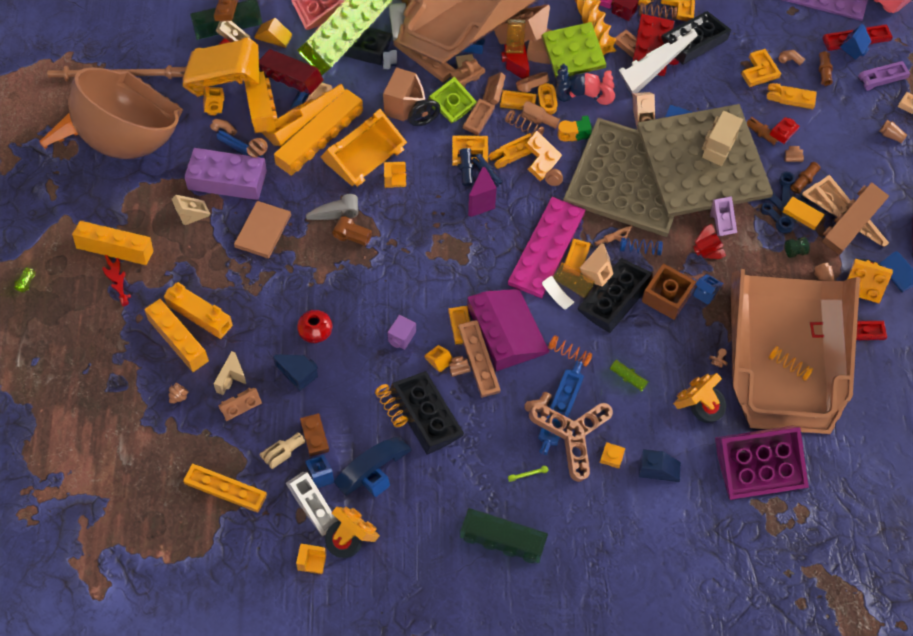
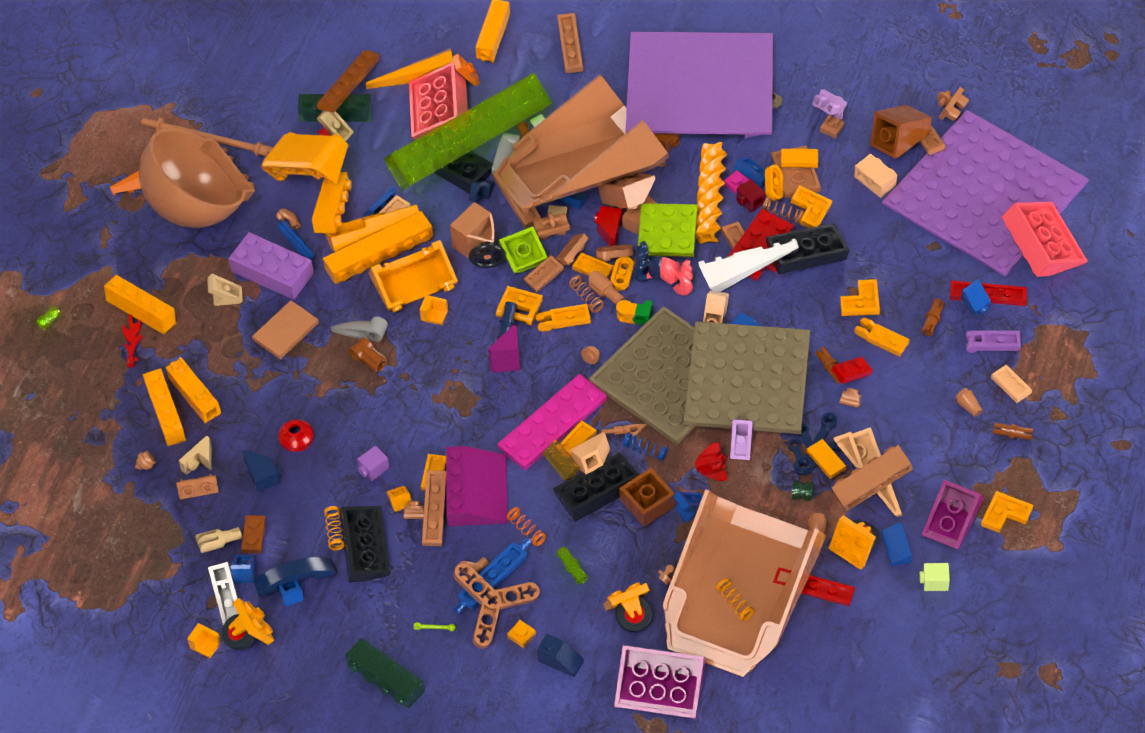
camera: 25 degrees right, 5 degrees down
light orange plate [183,463,267,513] -> none
light orange brick [203,87,224,116] -> none
nougat arm [247,138,268,157] -> none
light orange slope [254,18,292,48] -> none
dark red brick [259,49,324,95] -> none
dark blue pin [472,154,503,187] -> none
clear yellow plate [506,19,525,53] -> none
light orange plate [524,131,562,181] -> none
white sticker [542,276,574,309] -> none
tan piece [702,111,744,166] -> none
nougat arm [778,50,805,66] -> none
dark orange pin [791,162,821,194] -> none

